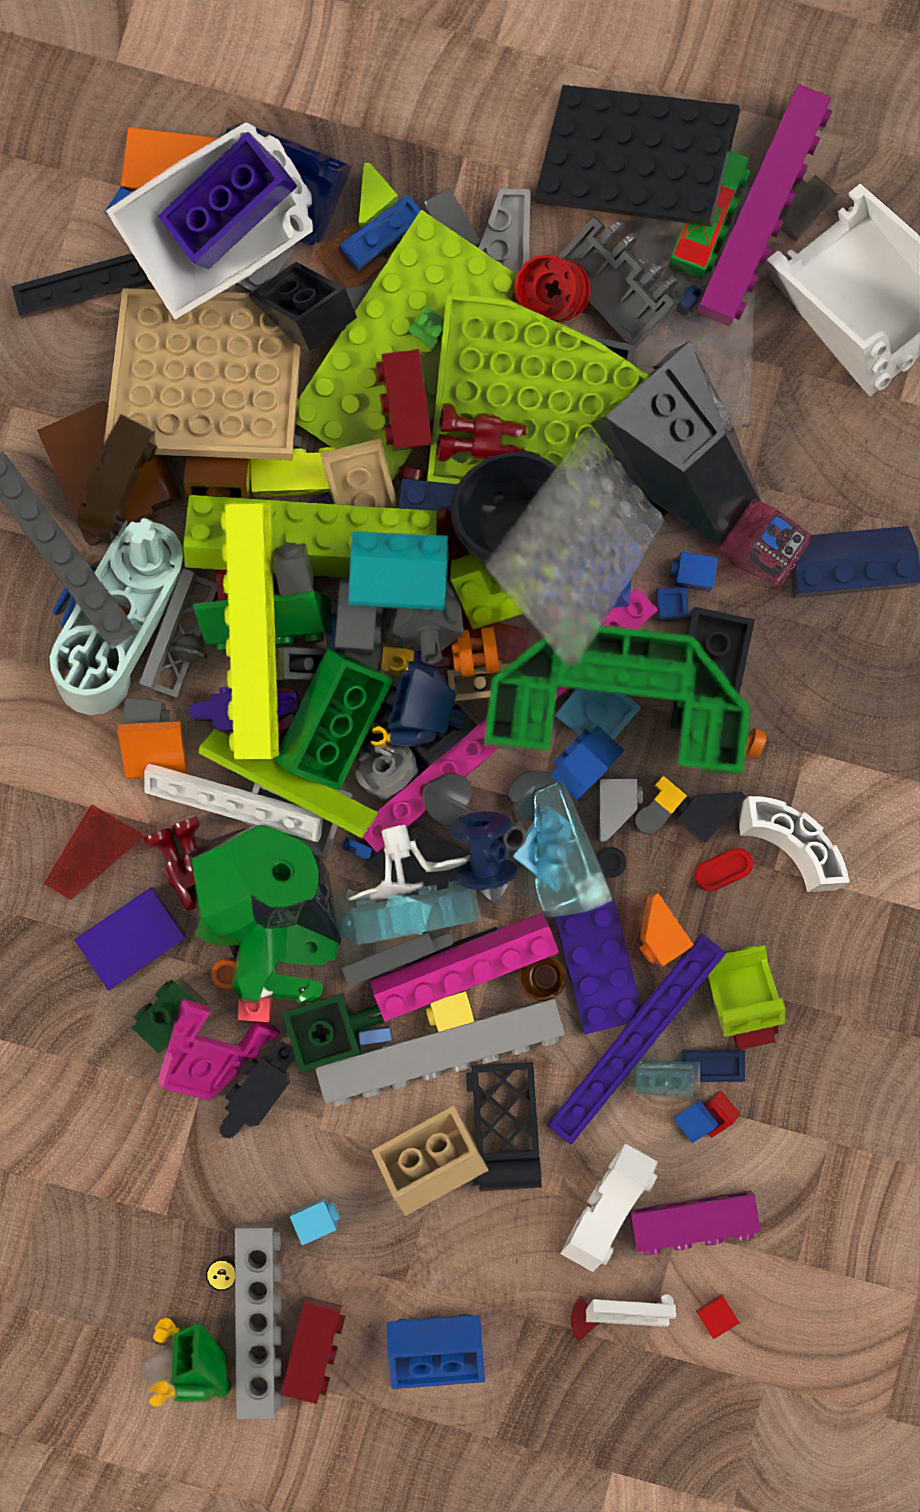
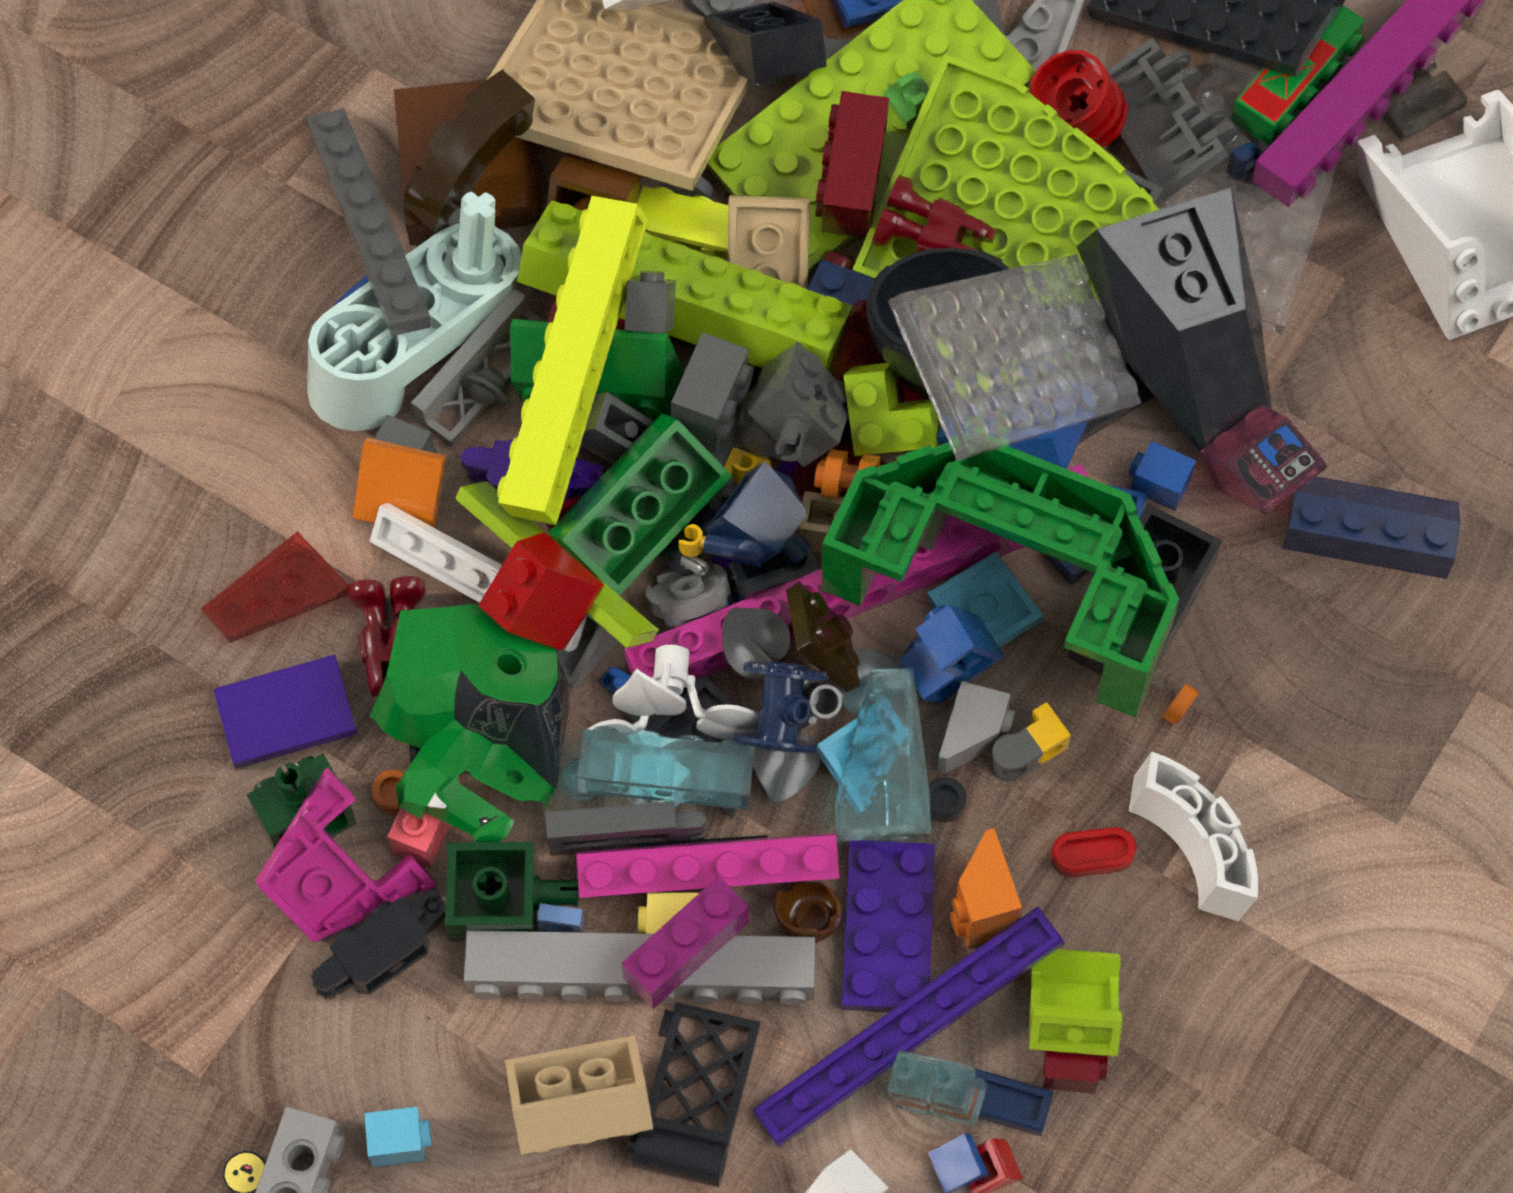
camera: 20 degrees right, 20 degrees down
teal slope [349,531,448,610] -> none
black slope [675,792,746,843] -> none
none -> red slope [478,532,605,650]
none -> magenta brick [621,876,749,1009]
none -> dark brown plate [786,581,860,693]

